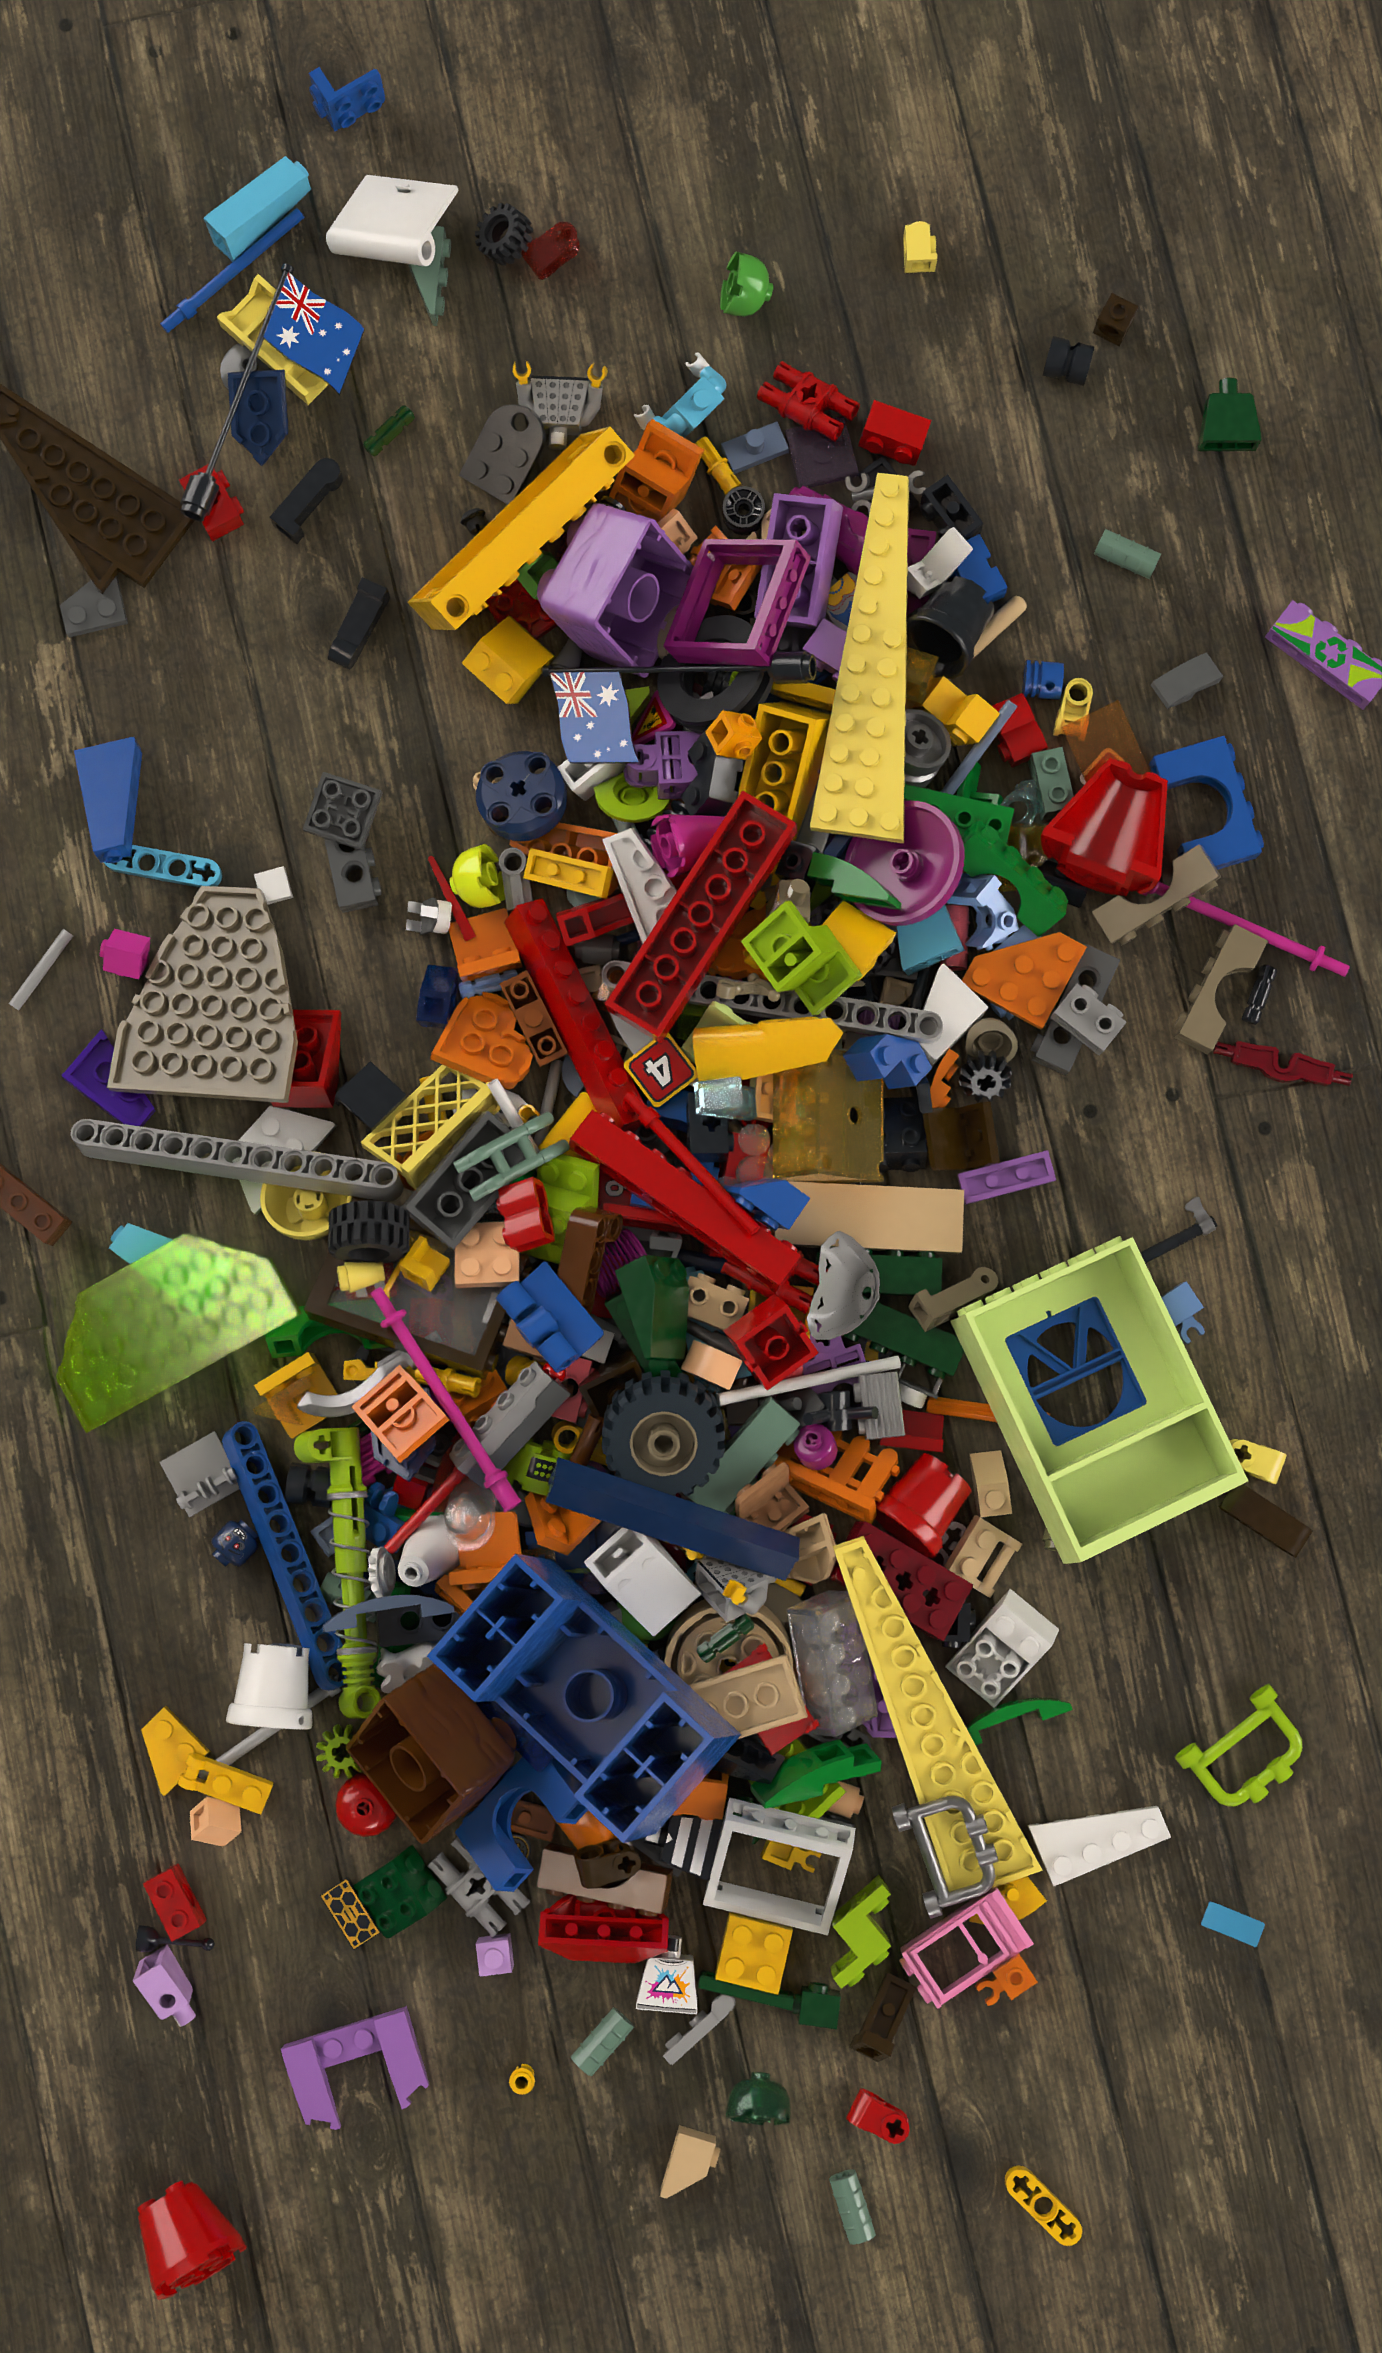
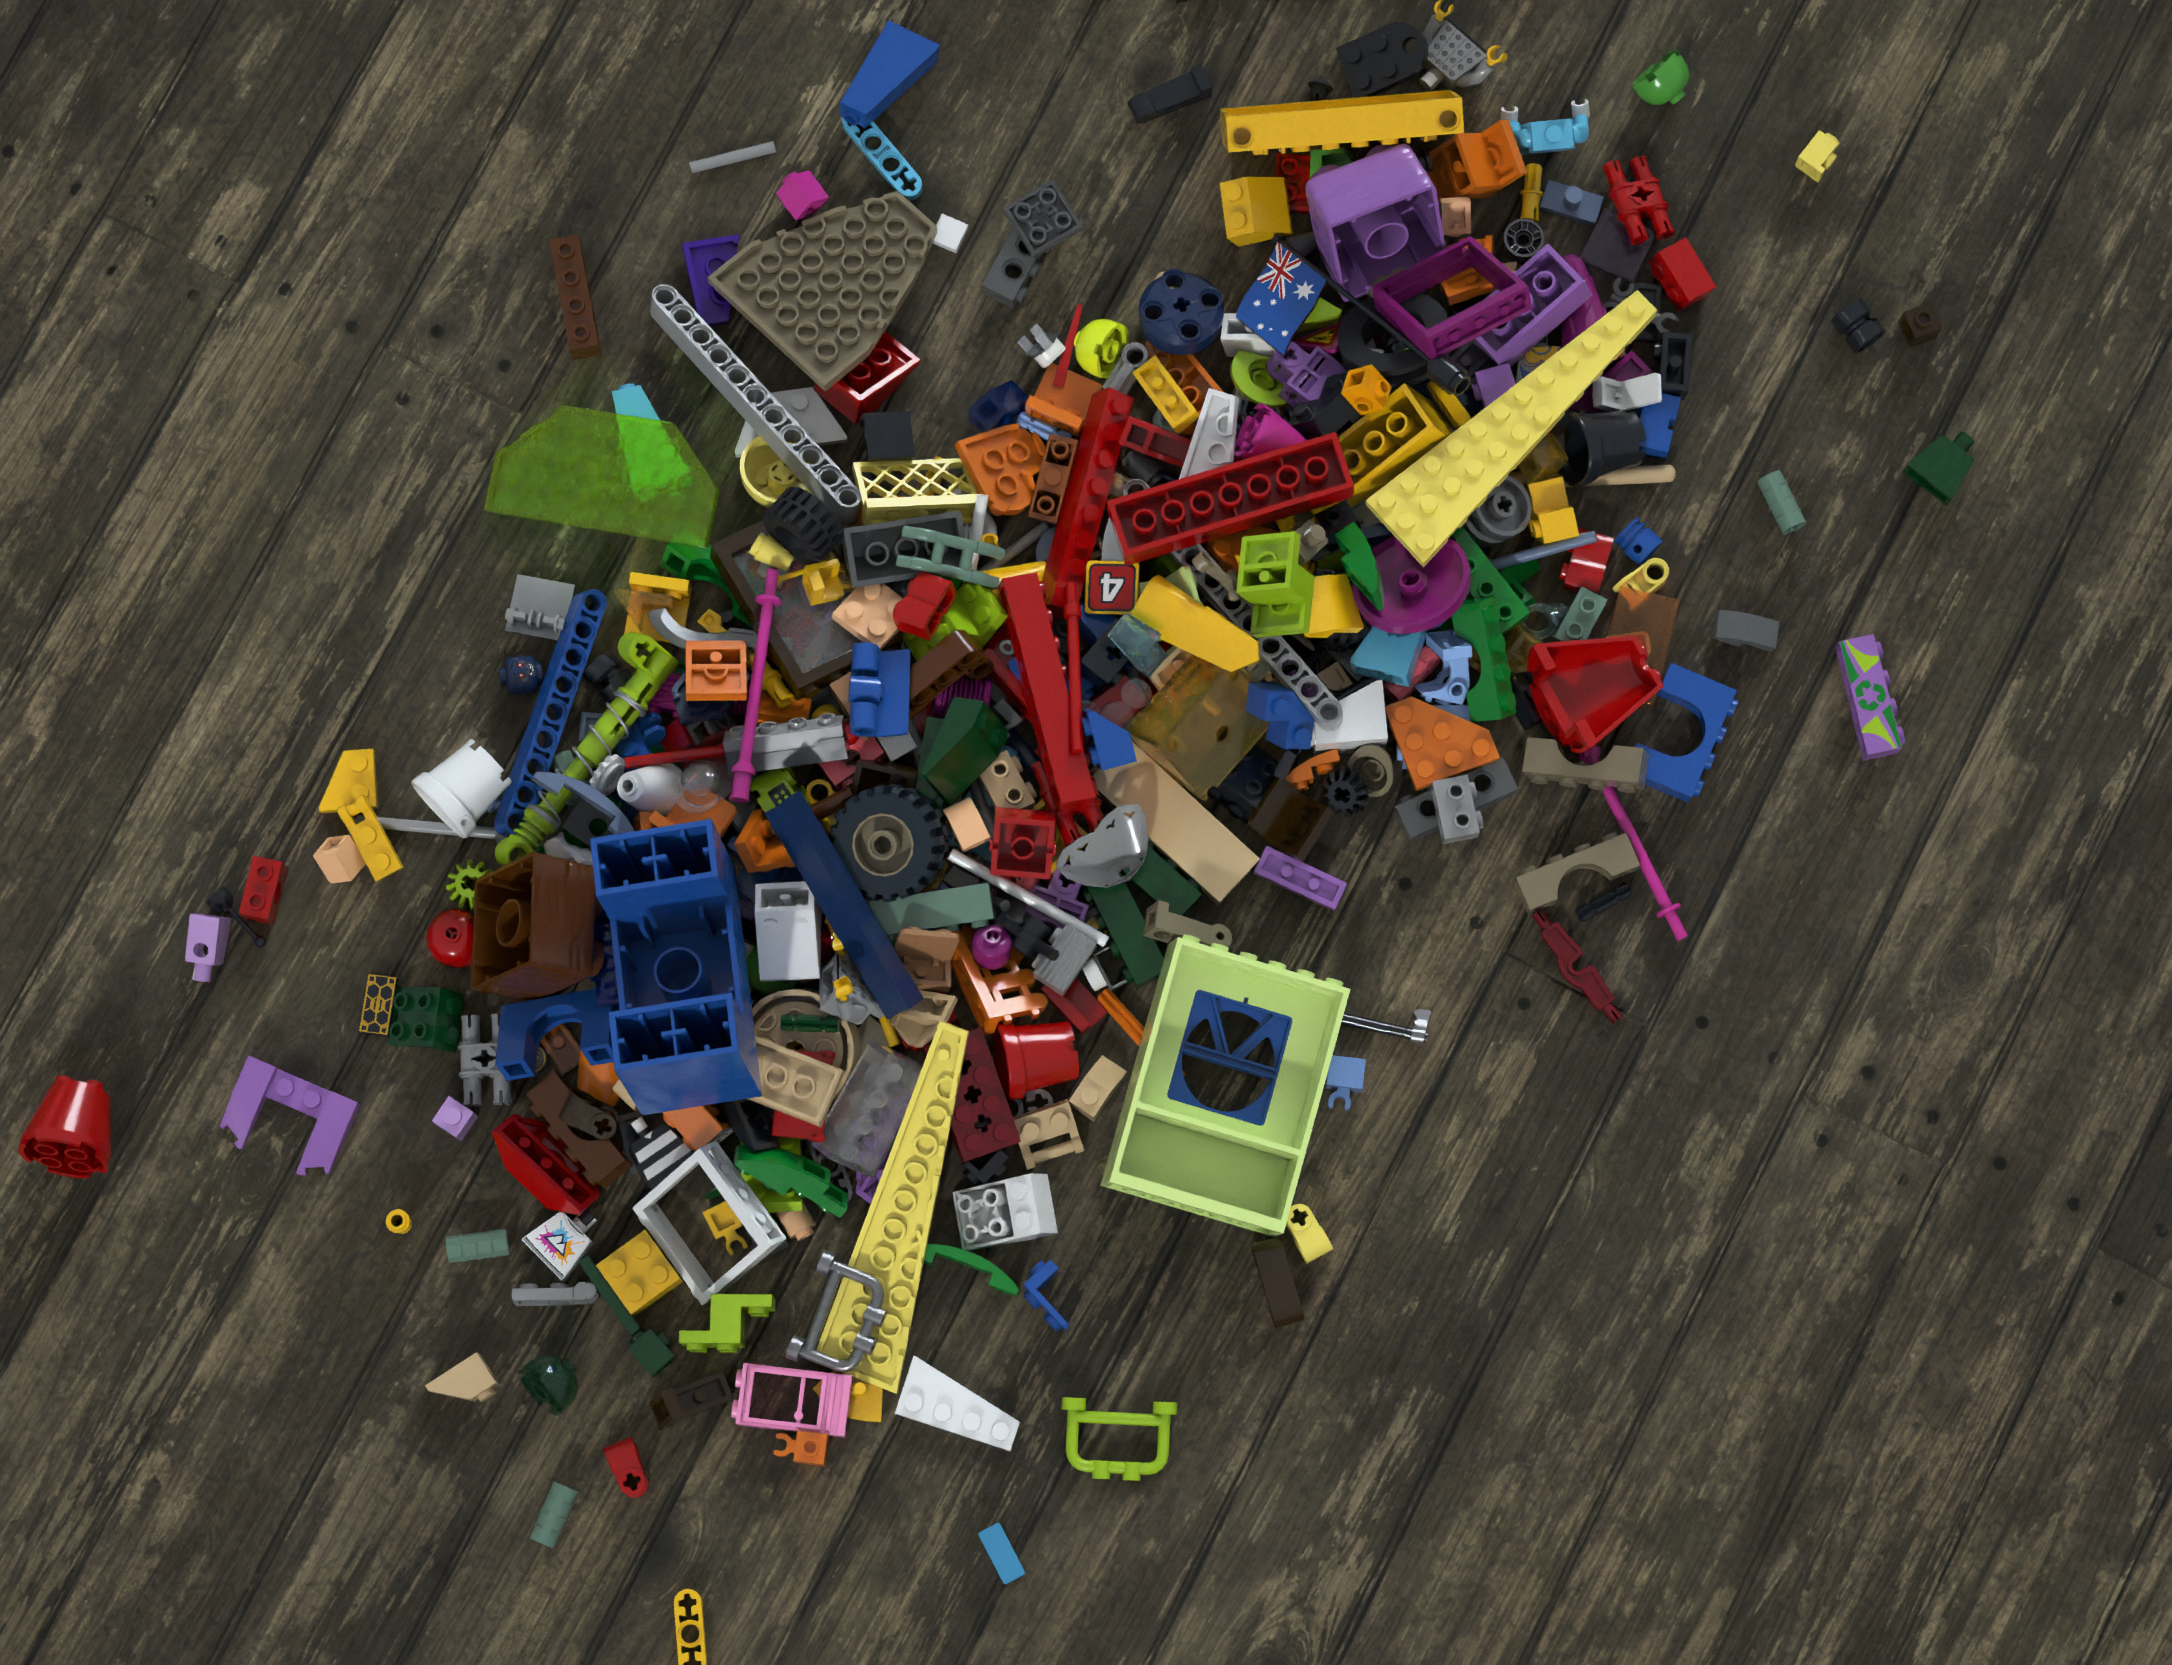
camera: 40 degrees right, 5 degrees down
none -> blue bracket [1023,1259,1070,1332]

